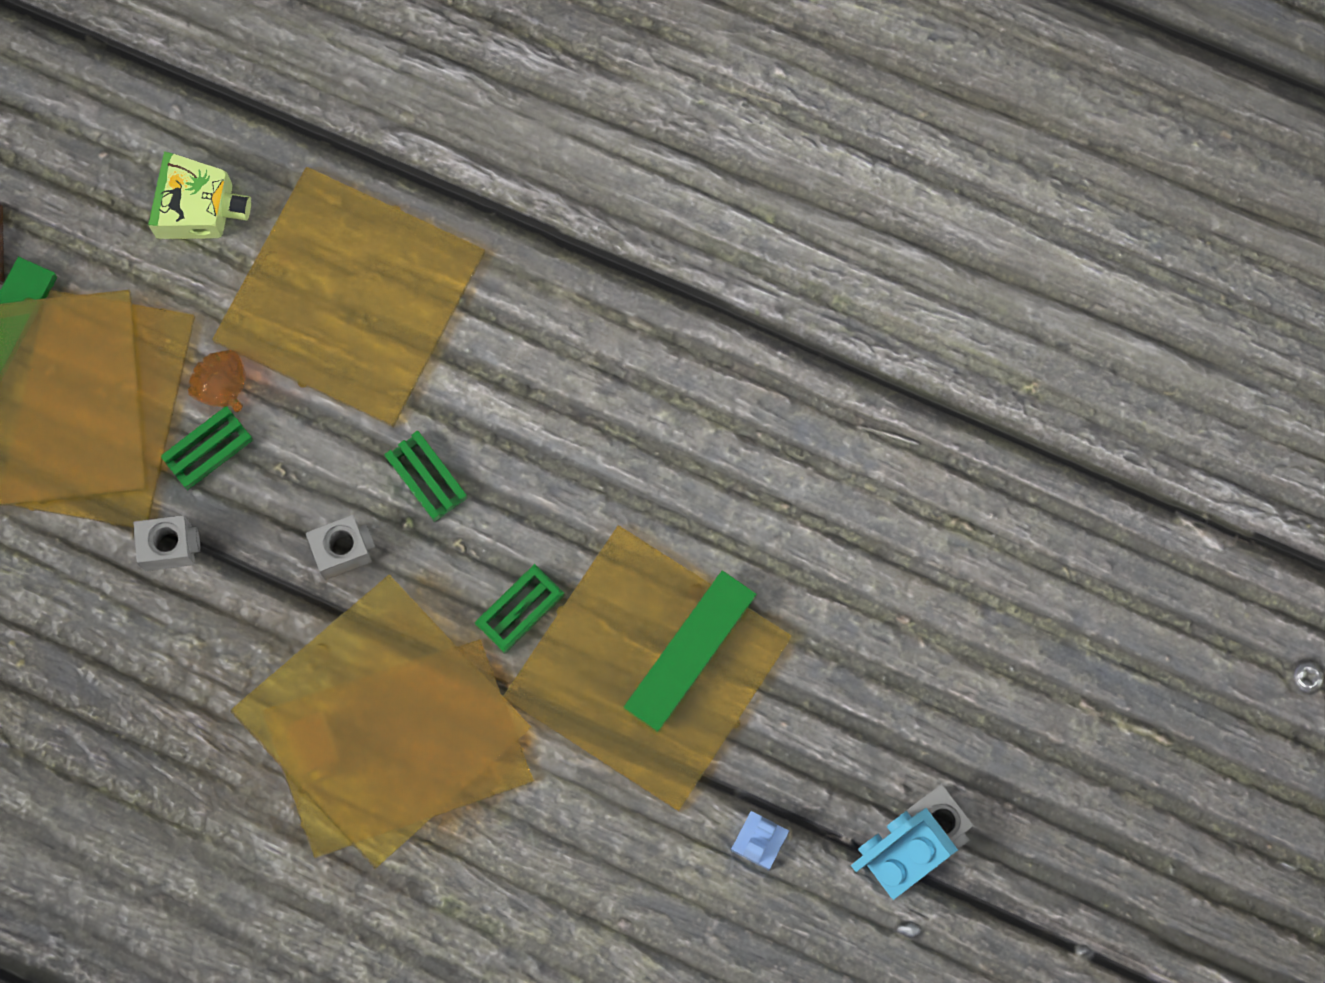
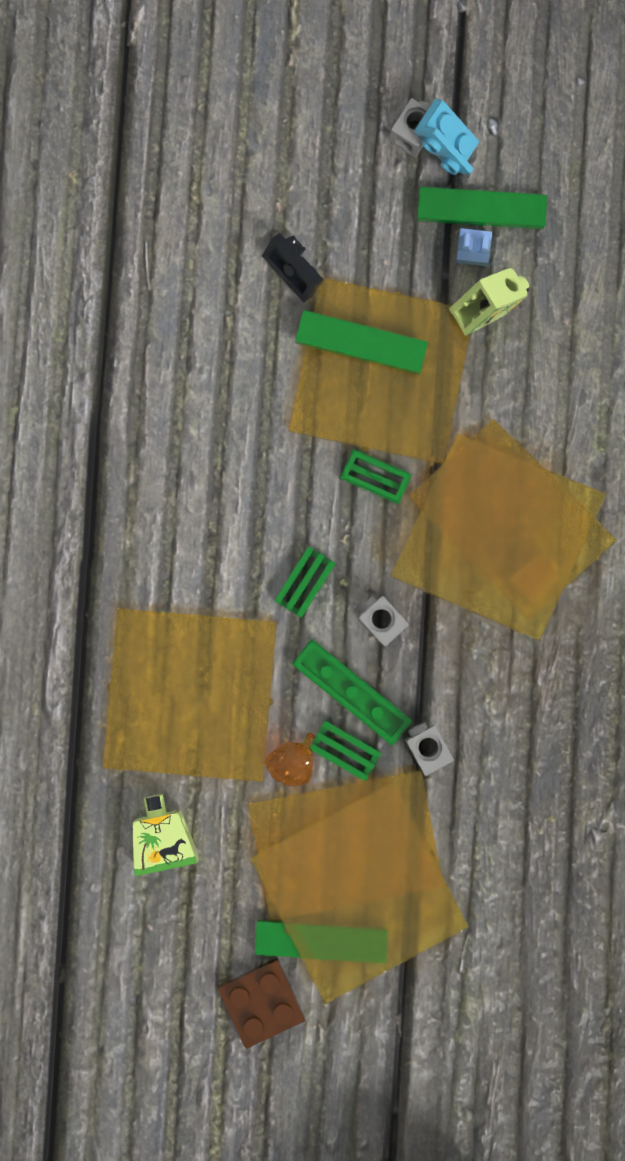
camera: 115 degrees left, 10 degrees up
none -> black hinge [262,233,324,303]
none -> green tile [292,639,413,746]
none -> green tile [417,187,547,230]
none -> yellowish green torso [449,268,529,336]

